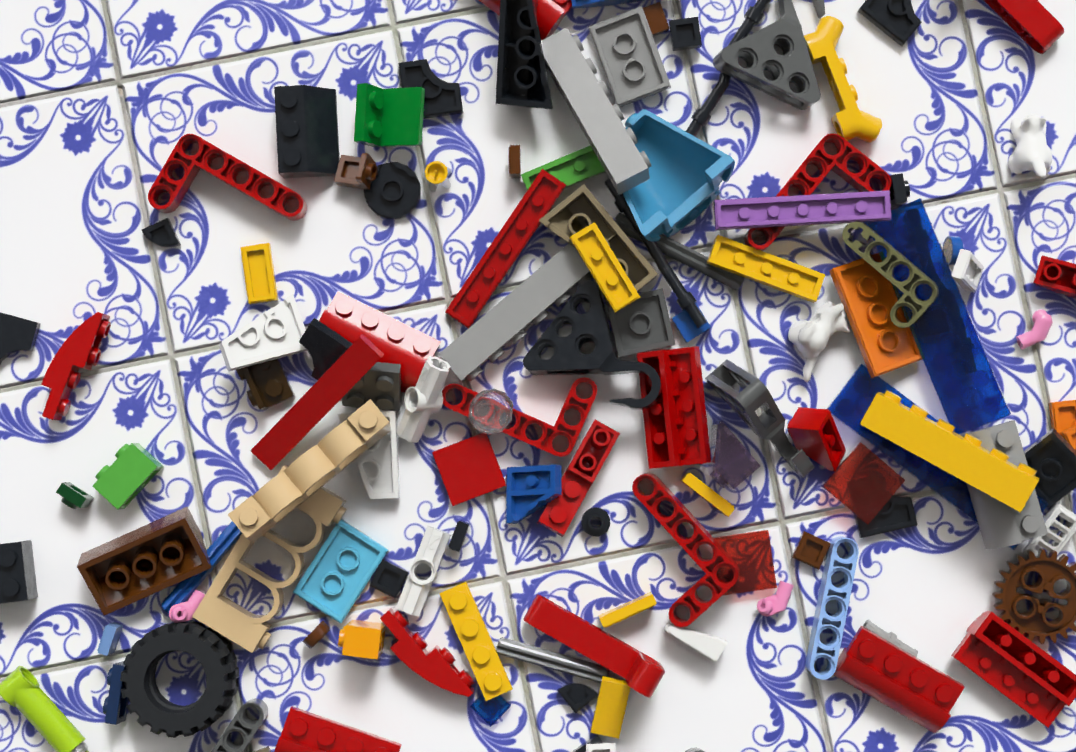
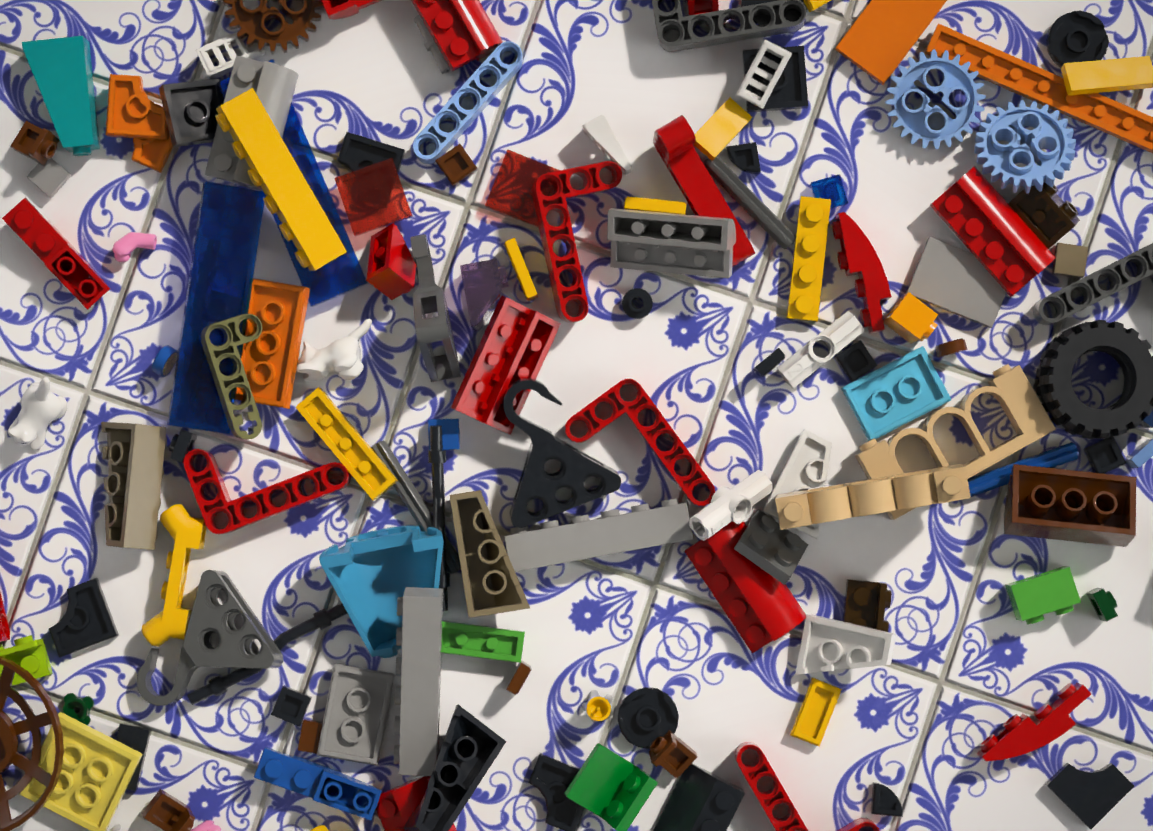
camera: 150 degrees left, 0 degrees up
bright pink arm [169,589,205,623] -> none
red tile [250,334,384,470] -> none
black tile [299,318,353,380] -> none
red tile [432,432,507,506] -> none
red tile [445,169,567,329] -> none
clear hair [468,389,514,435] -> none
blue wing [506,464,562,524] -> none
red slope [537,419,620,537] -> none
yellow tile [569,222,640,313] -> none
dark grey plate [606,288,676,358] -> none
medium lavender tile [714,190,891,230] -> none
bright pink arm [757,580,794,617] -> none
white plate [951,249,984,293] -> none
none -> dark tan wedge [101,422,167,550]
none -> light grey brick [607,208,736,278]
none -> light grey tile [906,237,1006,328]
none -> black tile [1083,437,1126,474]

